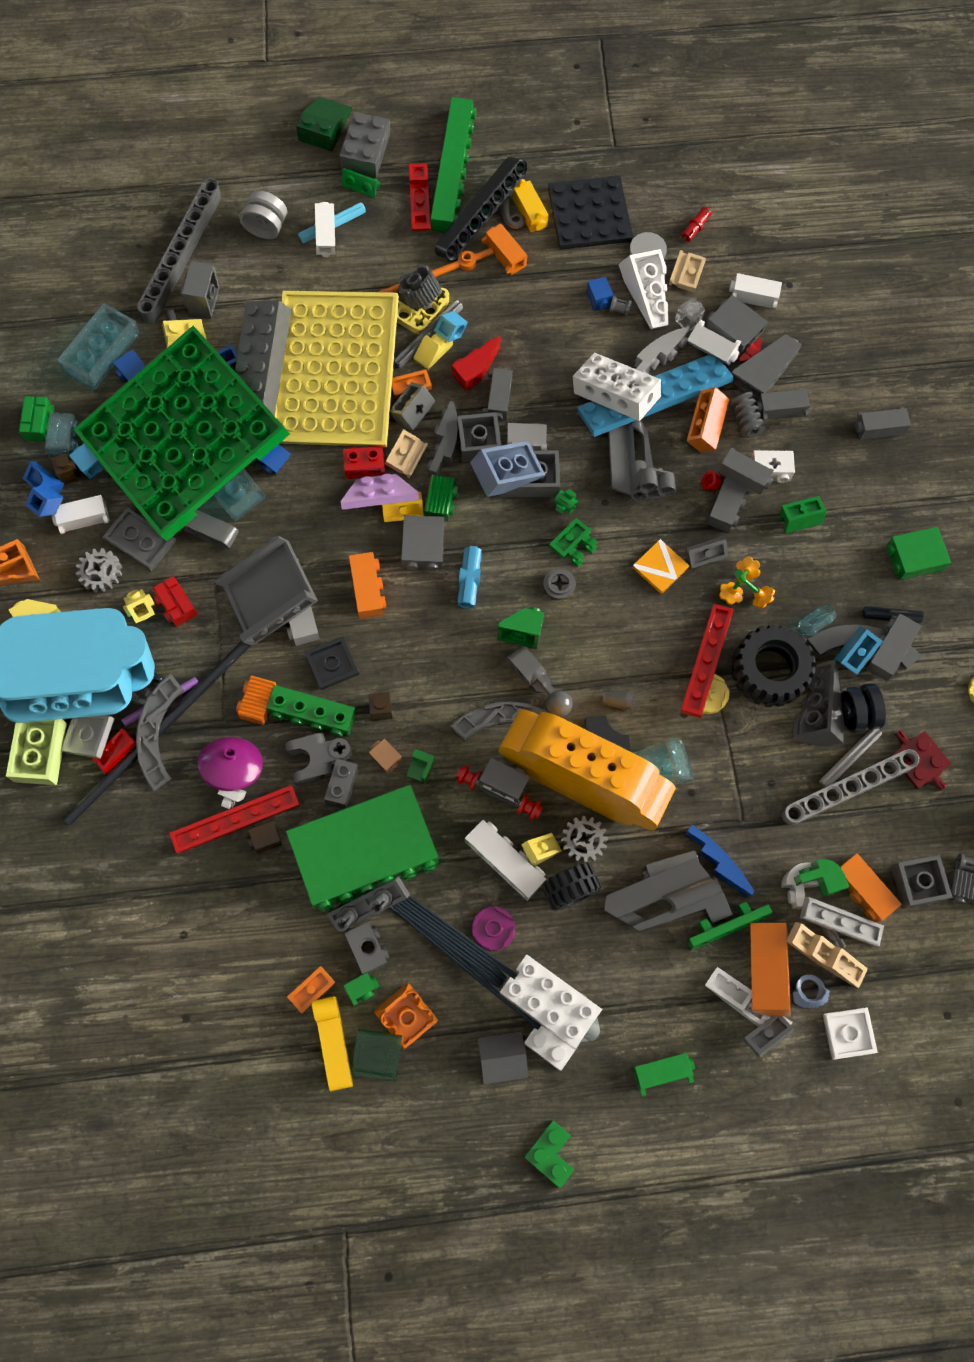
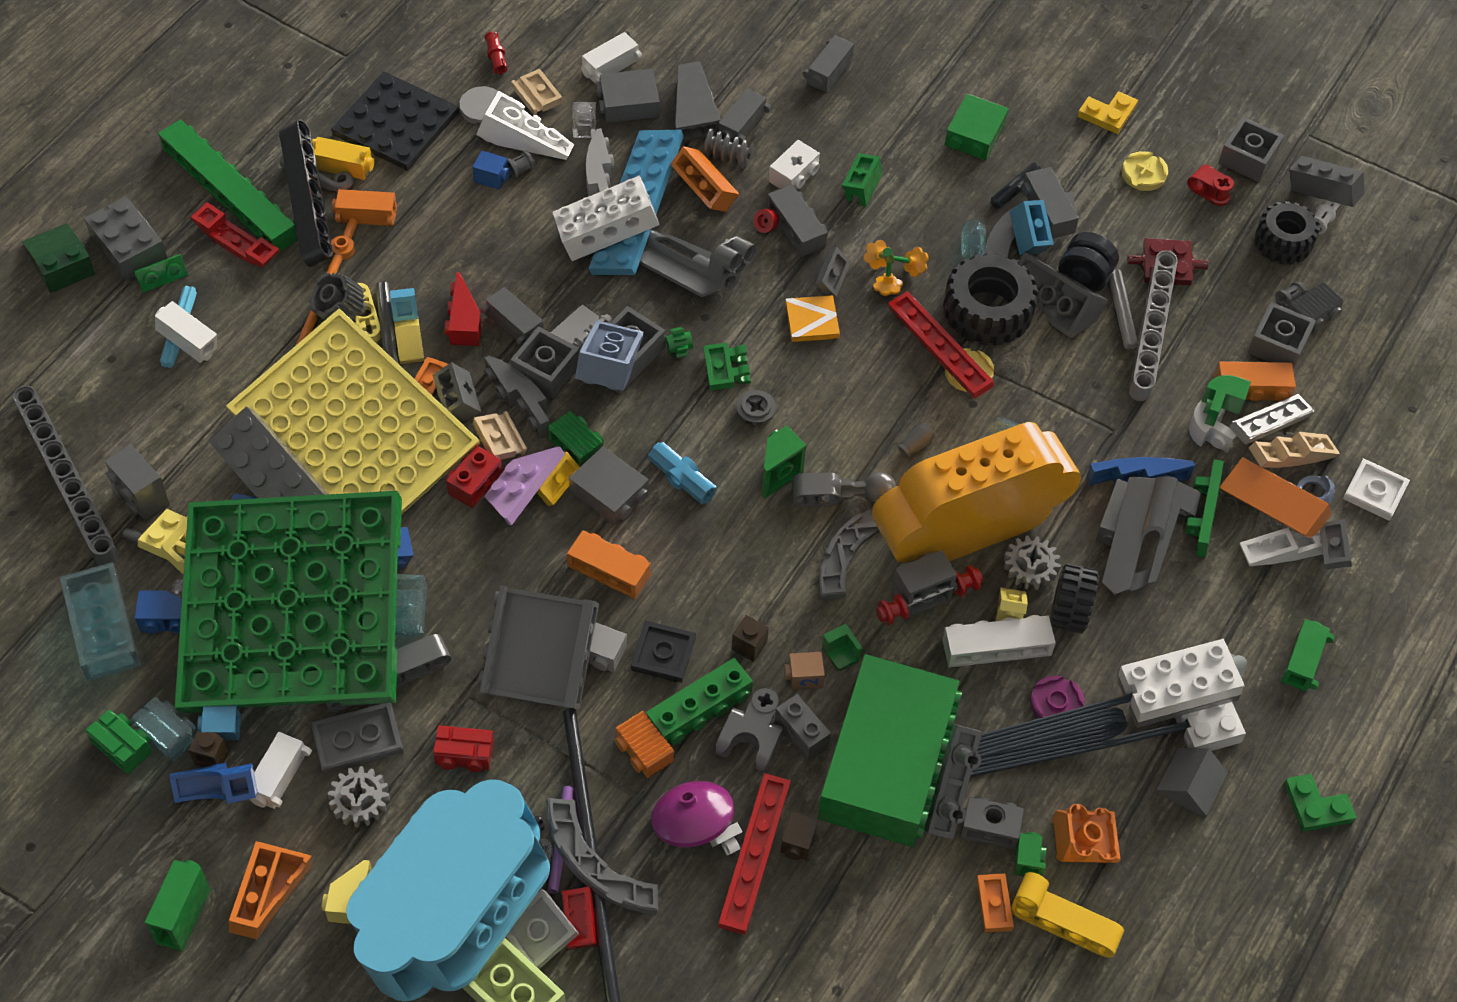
camera: 50 degrees left, 15 degrees down
light yellow brick [123,589,155,623] -> none
light grey wheel [239,190,288,239] -> none
clear green tile [351,1029,403,1082] -> none
white brick [687,320,741,366] -> none
dark grey brick [718,448,774,495] -> none
red piece [738,337,762,362] -> none

